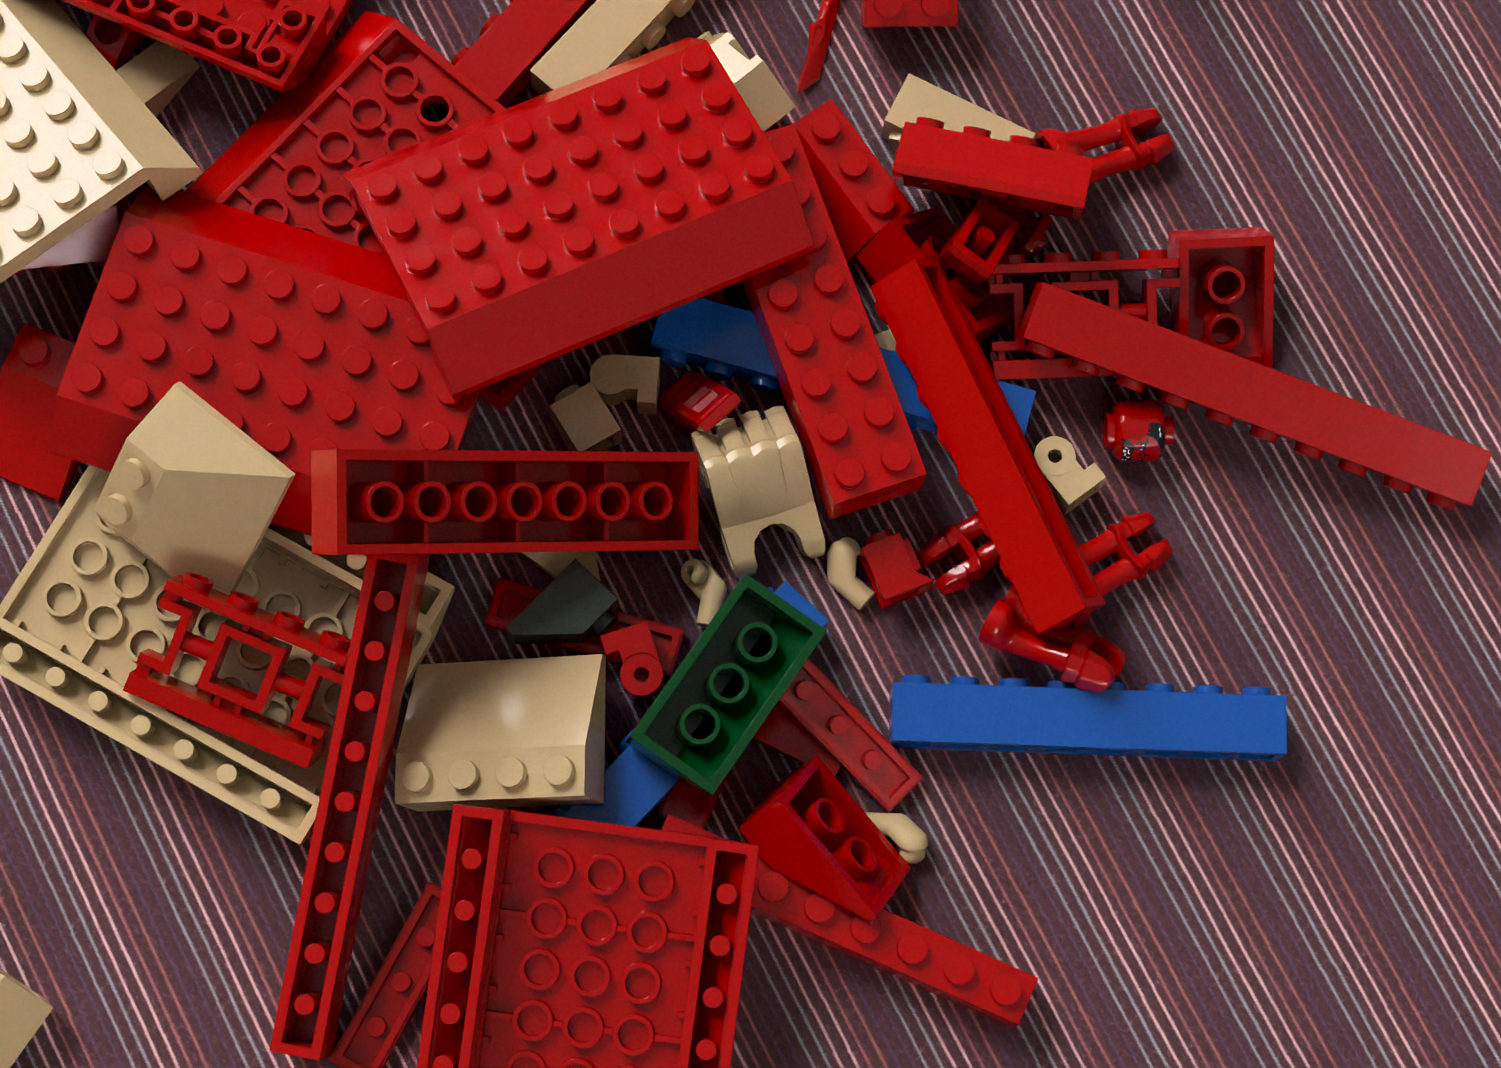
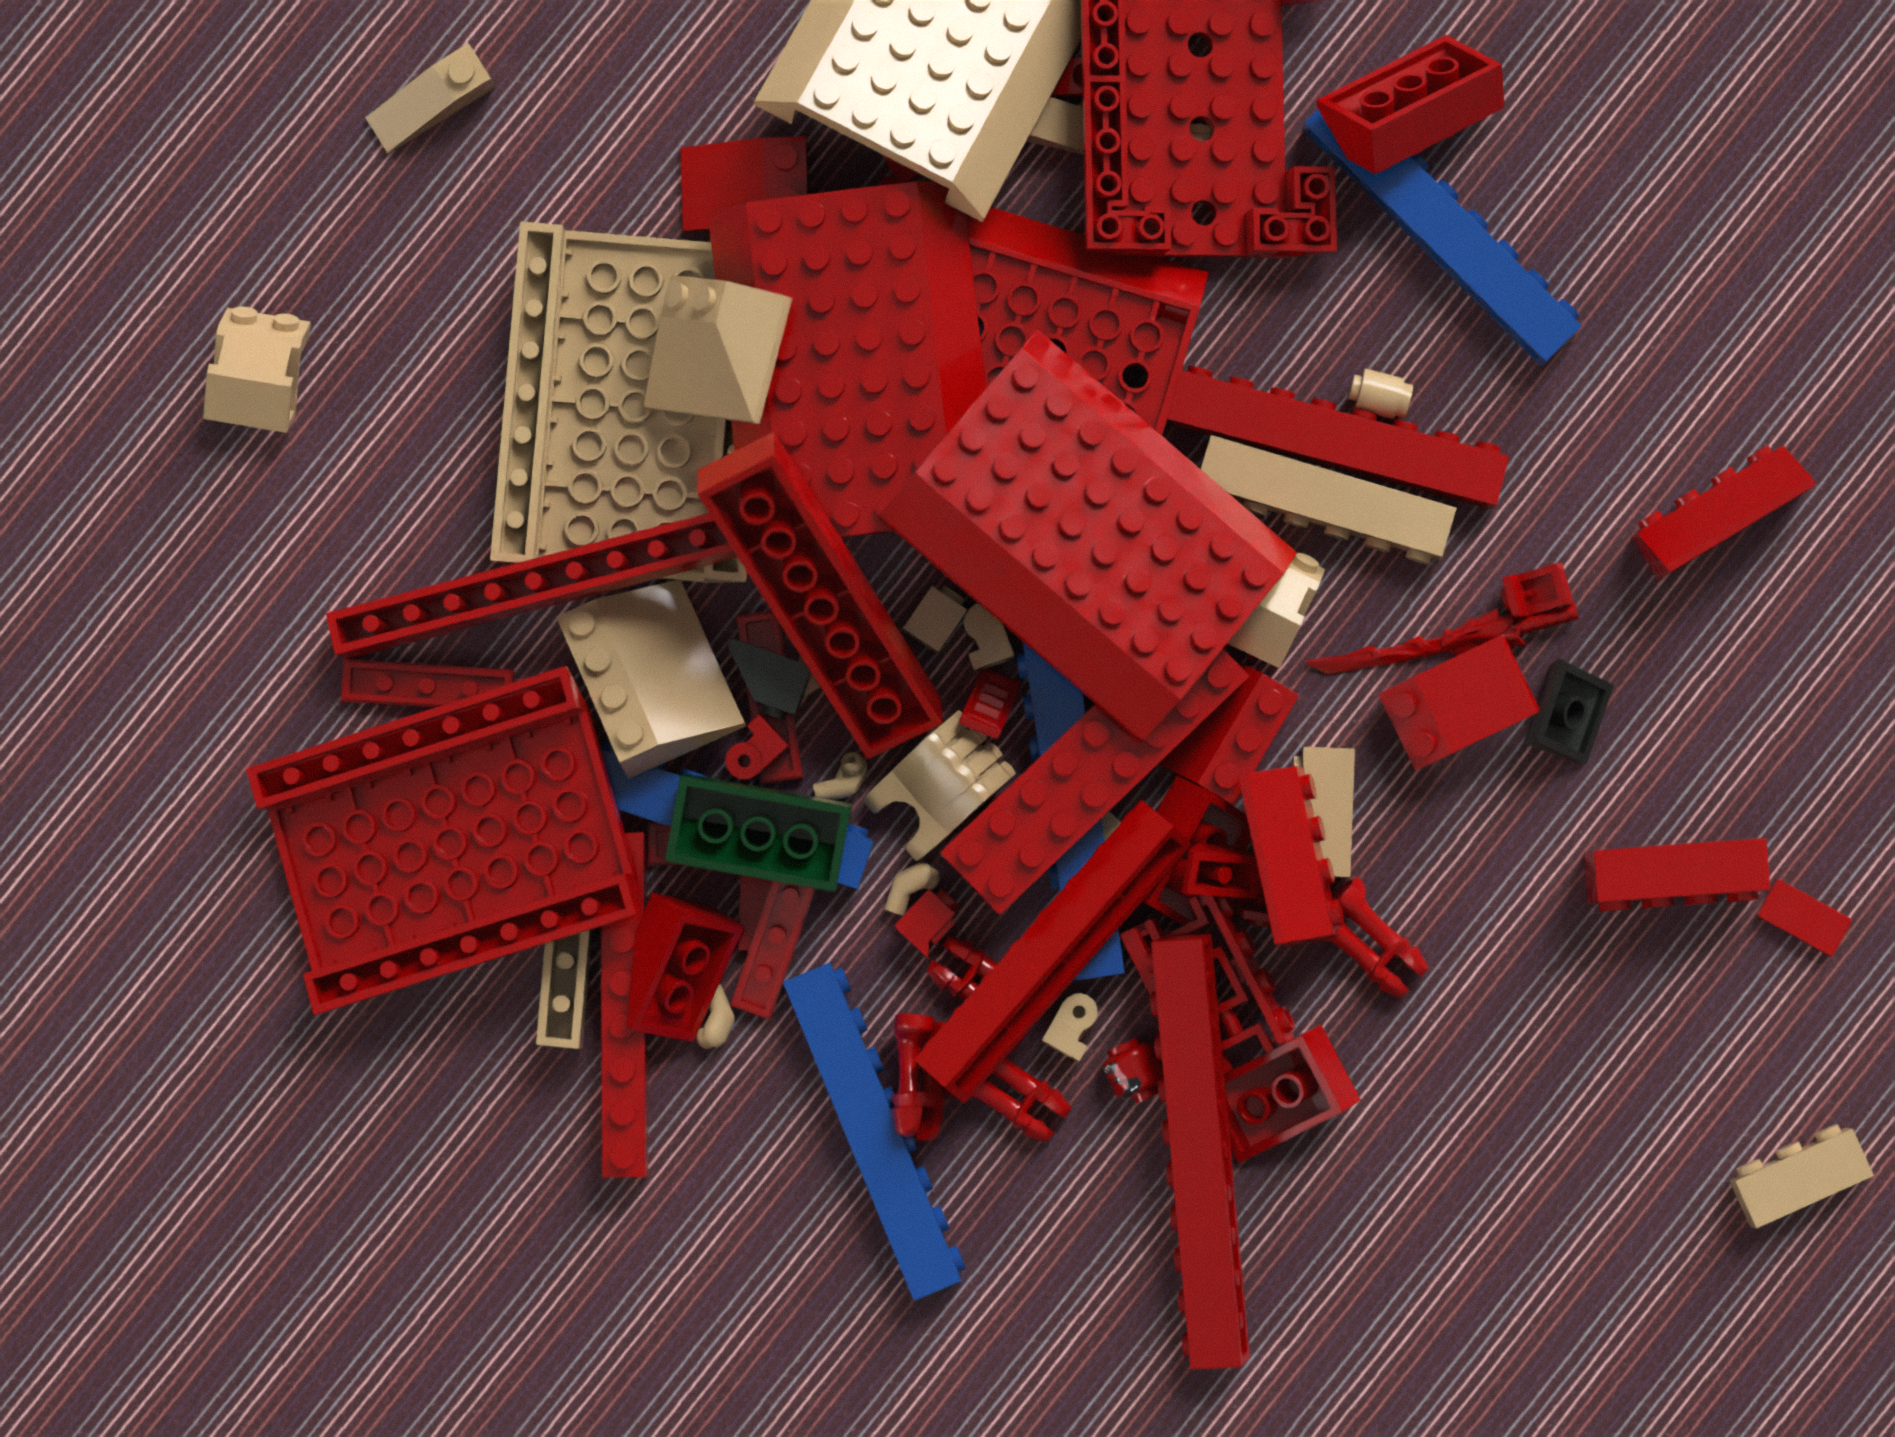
camera: 75 degrees right, 10 degrees up
red fence [123,572,351,769] -> none
none -> tan brick [536,929,593,1049]

